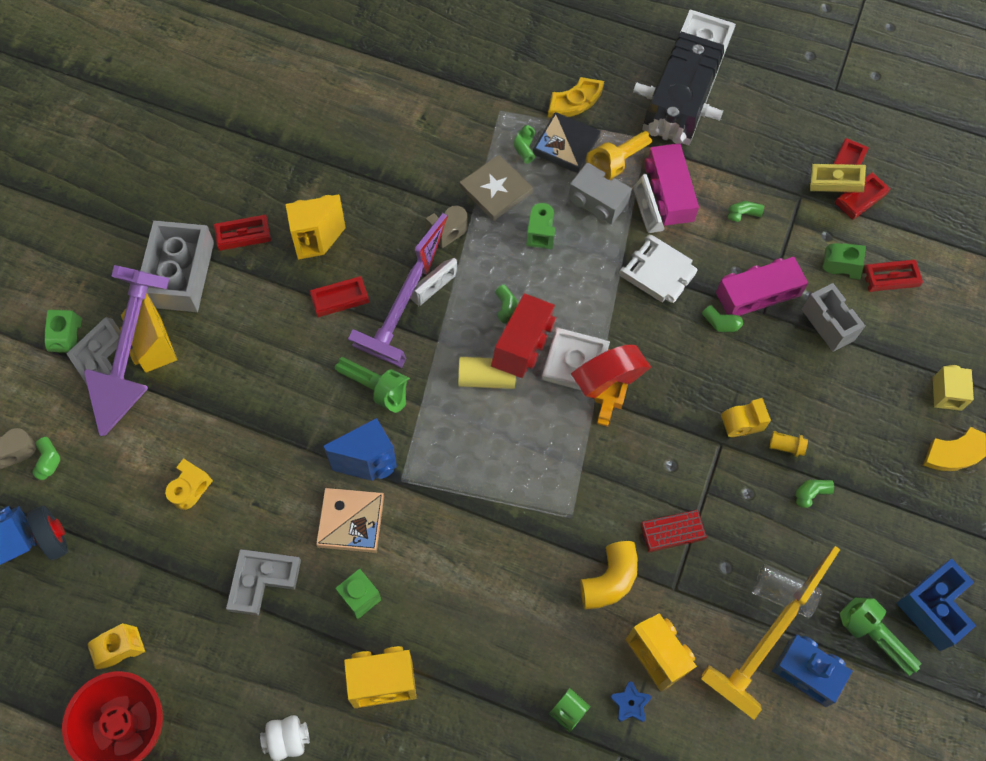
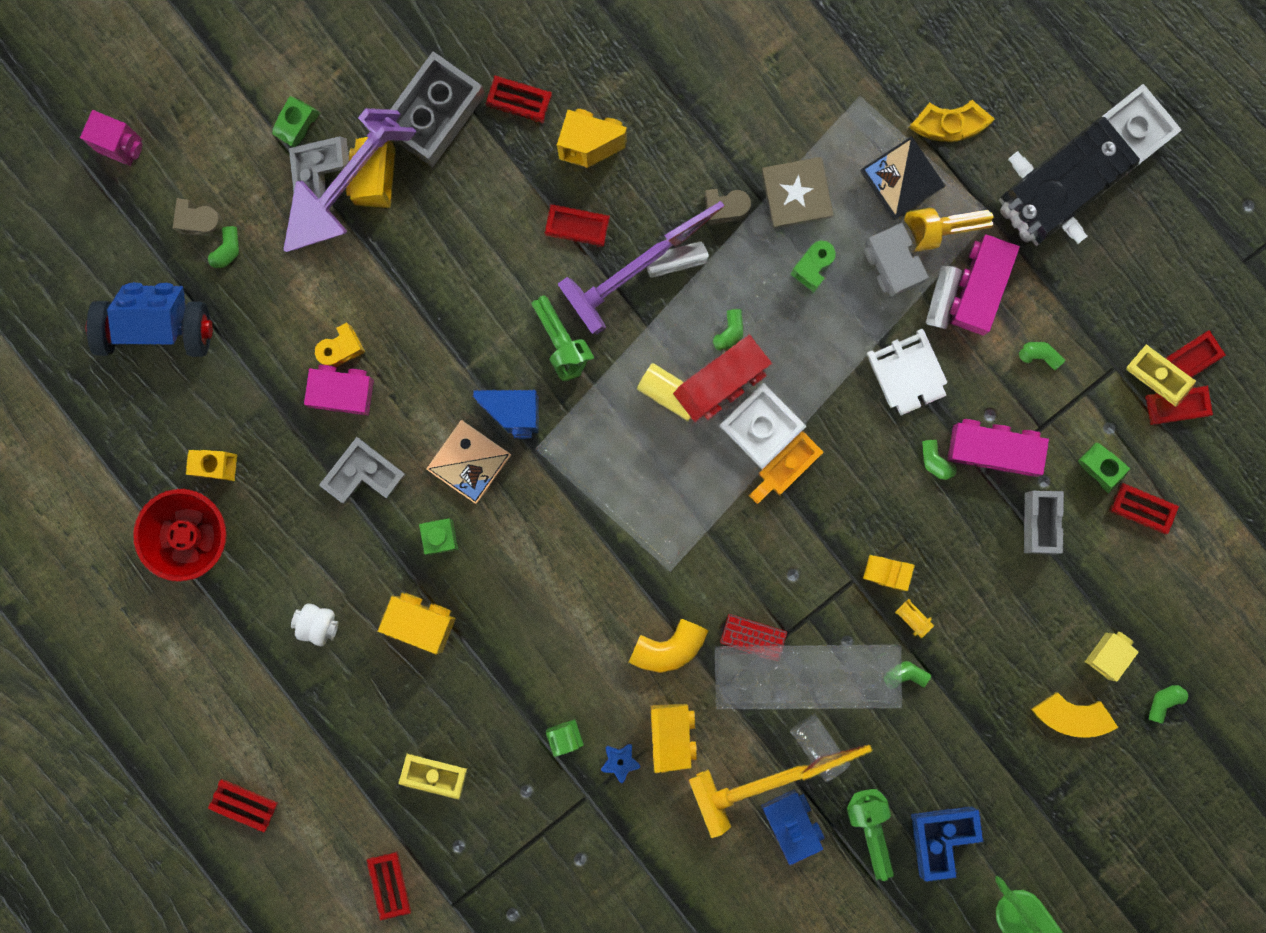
camera: 30 degrees right, 20 degrees up
bright green arm [513,125,535,164] -> none
red brick [571,345,651,398] -> none
none -> dark pink brick [304,365,374,416]
none -> clear plate [715,645,902,709]

